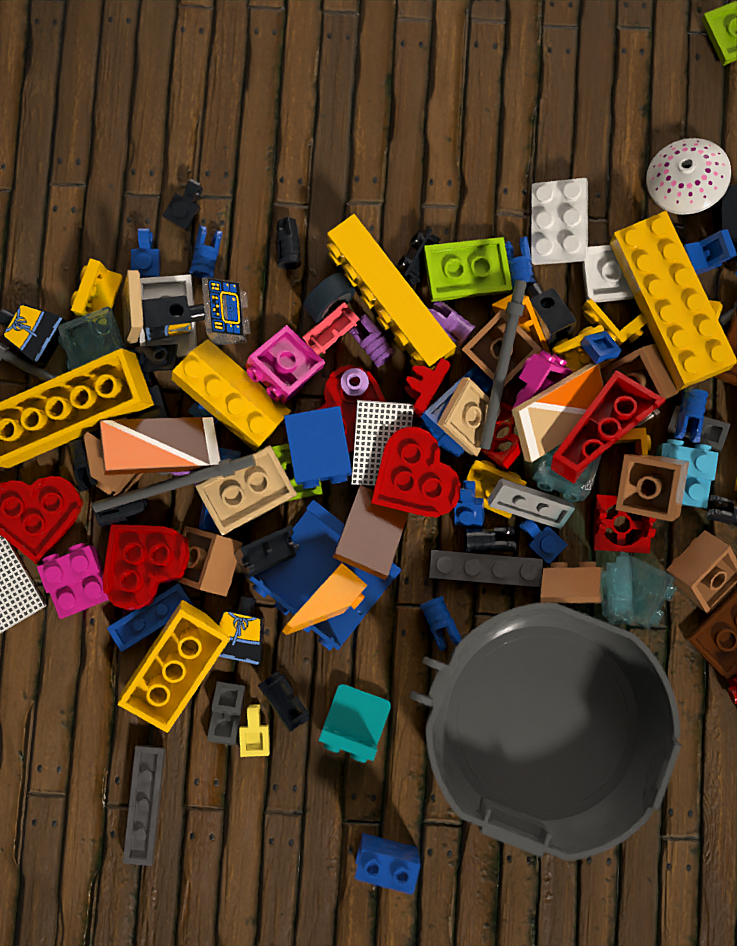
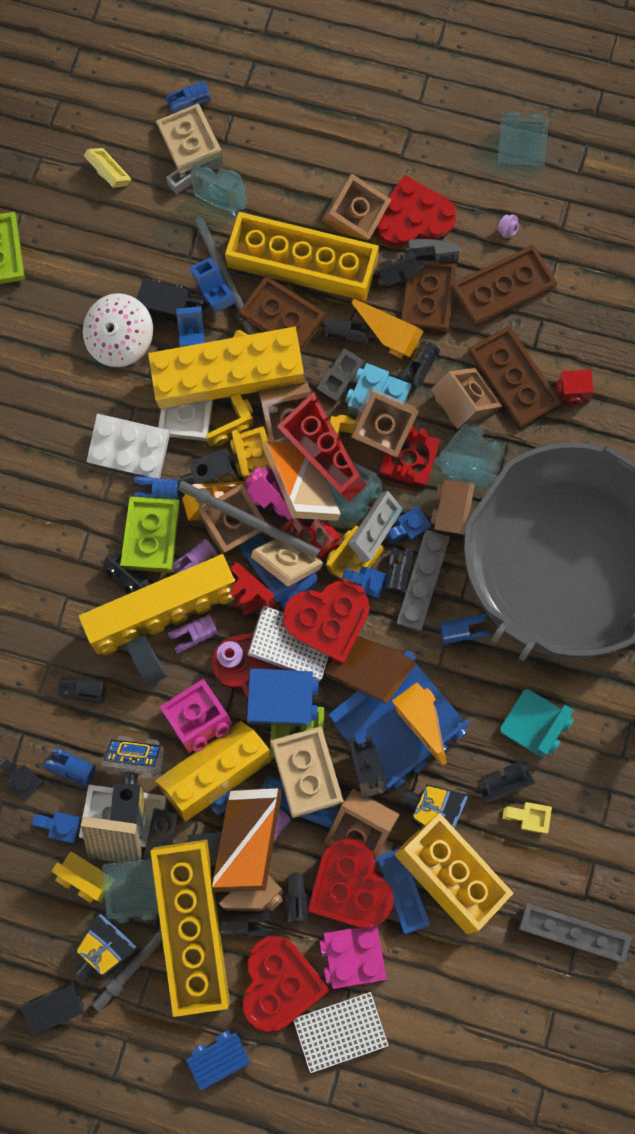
camera: 75 degrees left, 10 degrees down
dark grey bar [92,454,256,513] -> none
dark grey slope [207,682,245,746] -> none
coral hinge [302,301,360,355] -> none
blue plate [581,331,621,364] -> none
blue hinge [674,388,708,443] -> none

